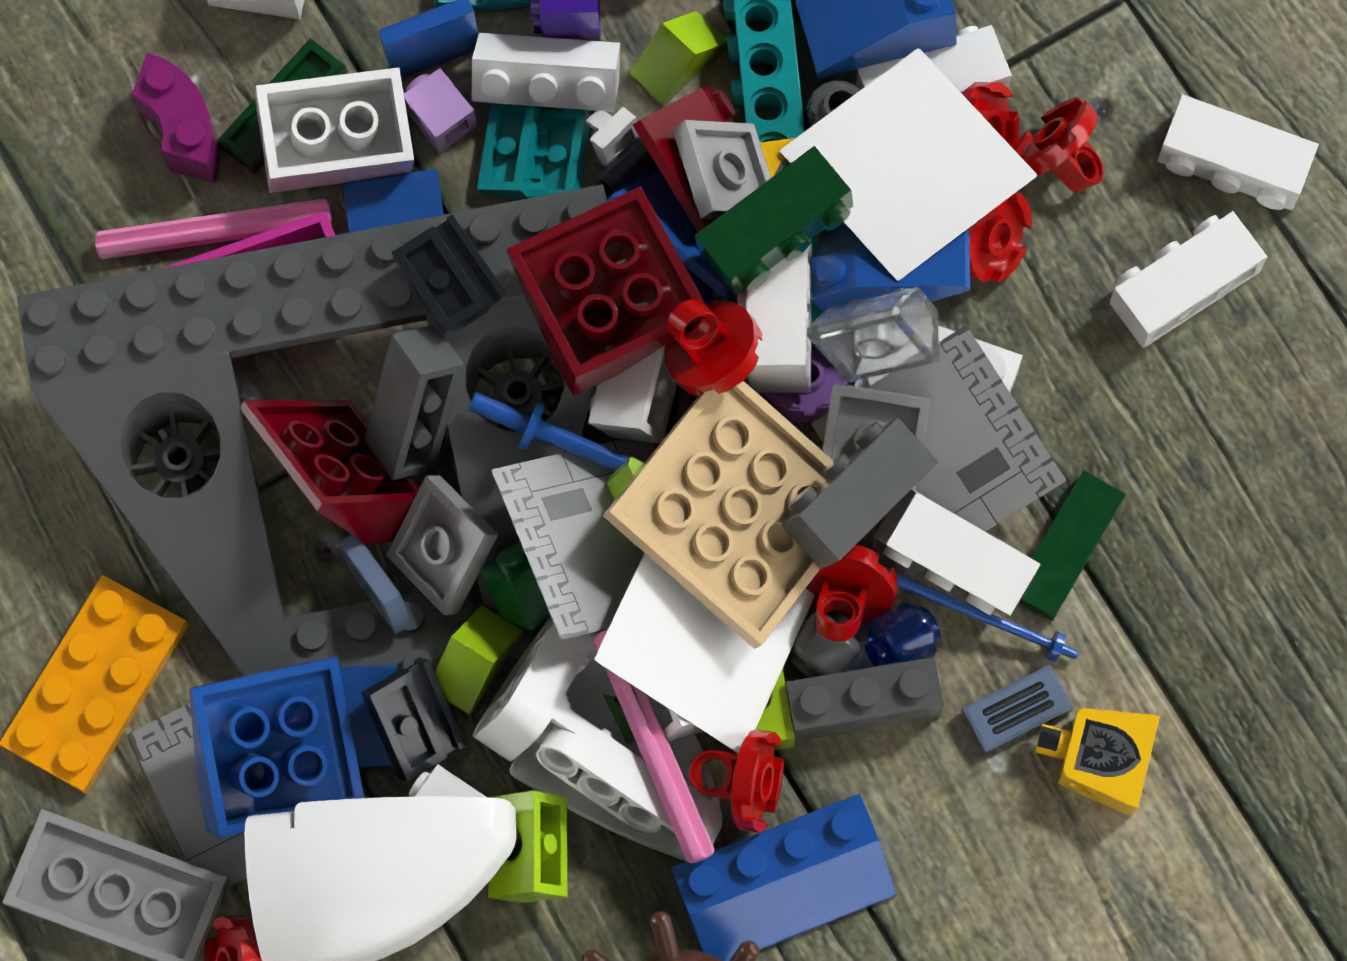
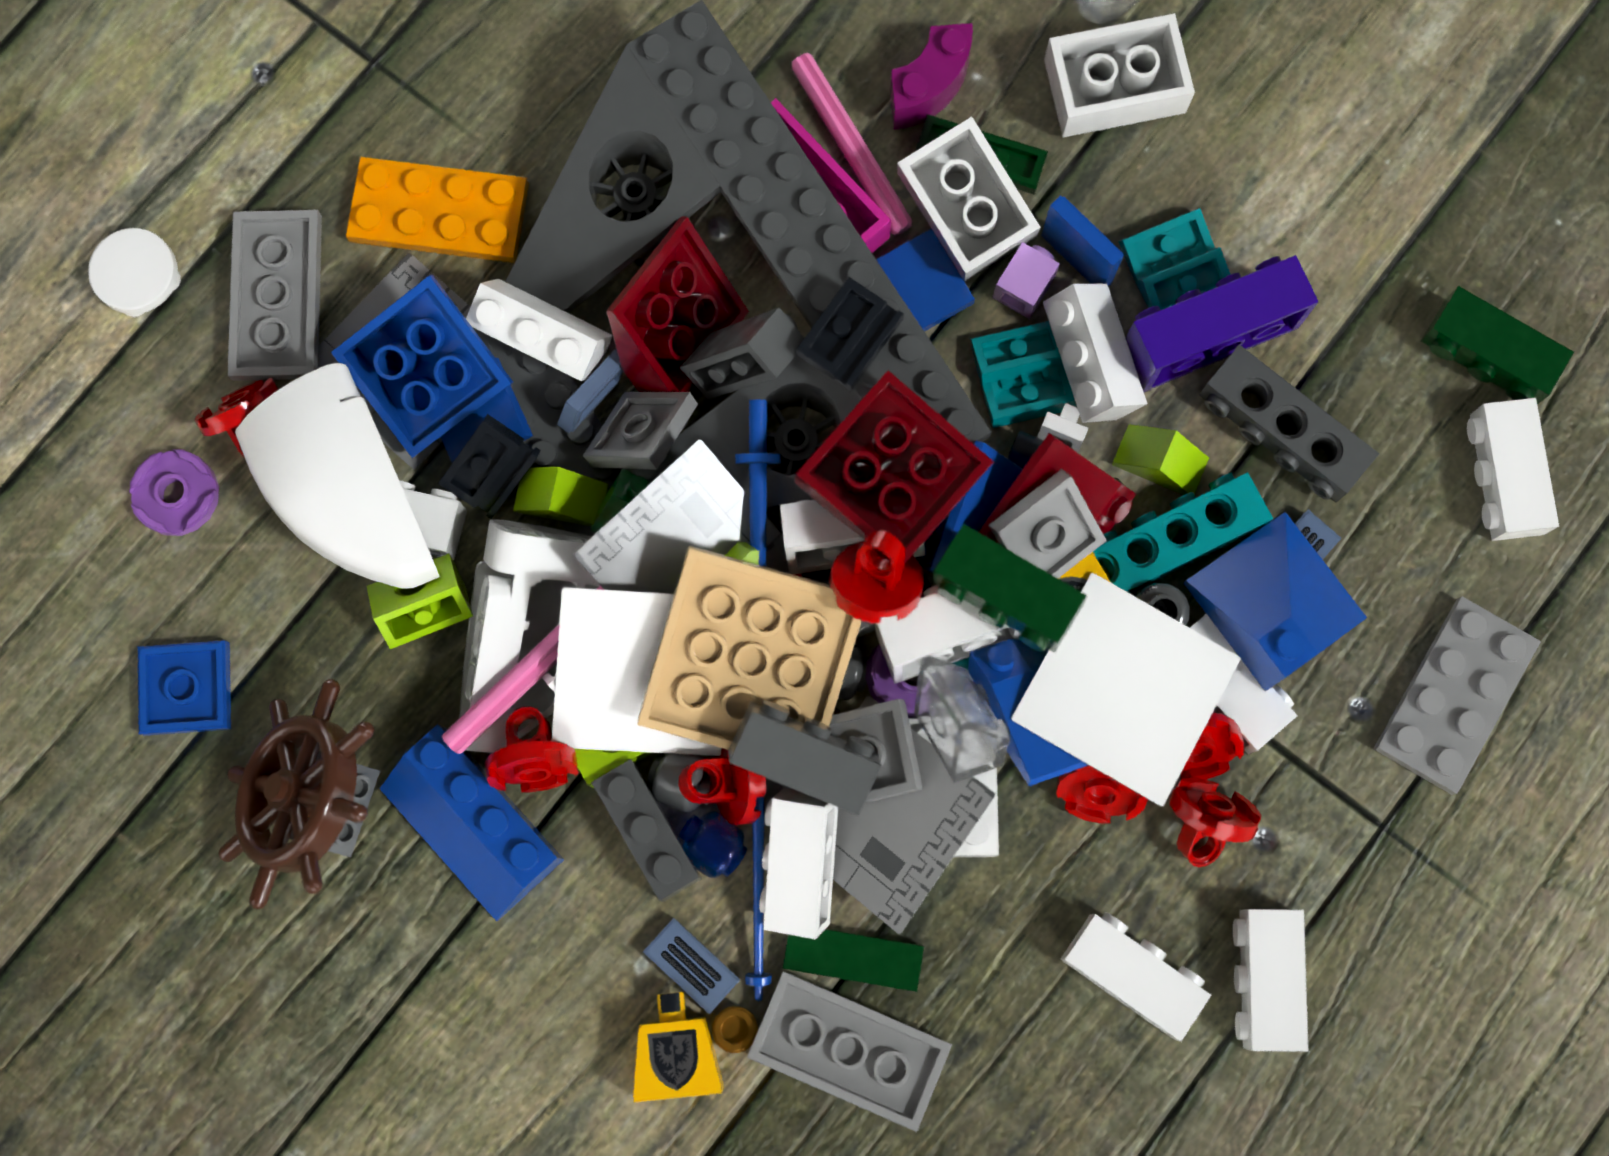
camera: 70 degrees right, 5 degrees up
none -> white brick [466,279,613,381]
none -> pearl gold tile [712,1006,758,1053]
none -> light grey plate [747,971,952,1132]

